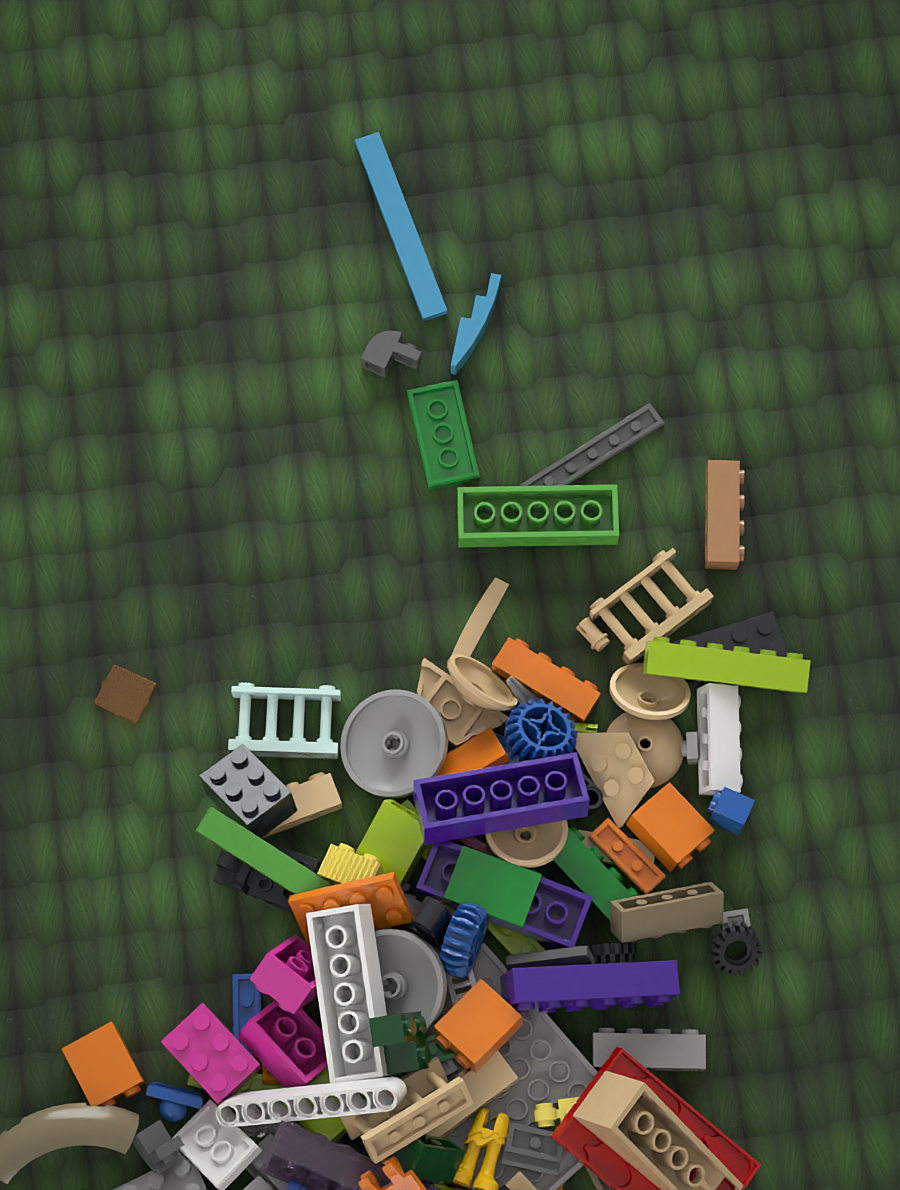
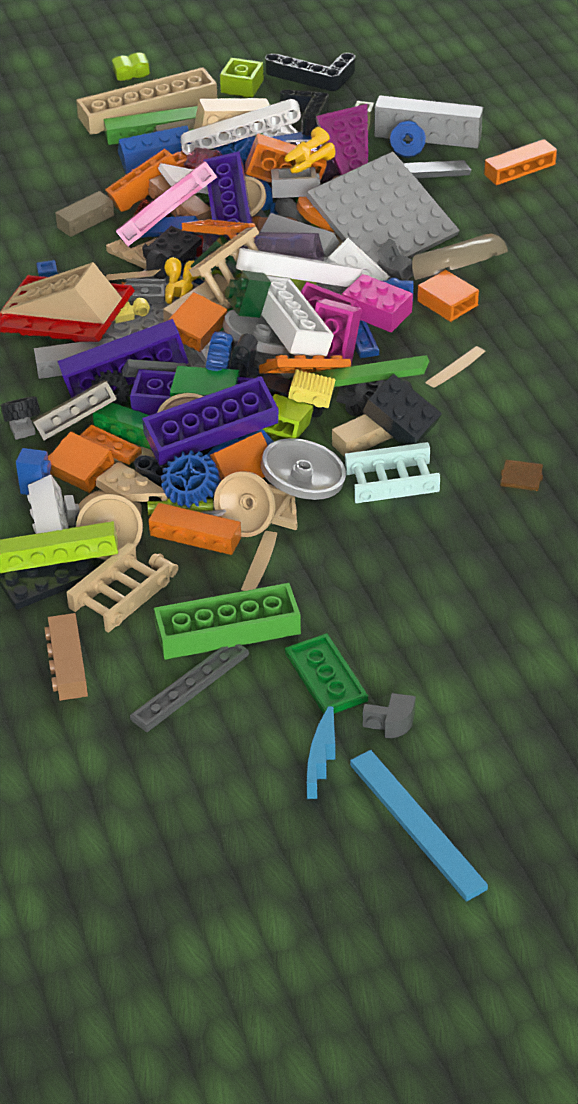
camera: 170 degrees right, 30 degrees down
none -> tan sticker [425,346,485,388]

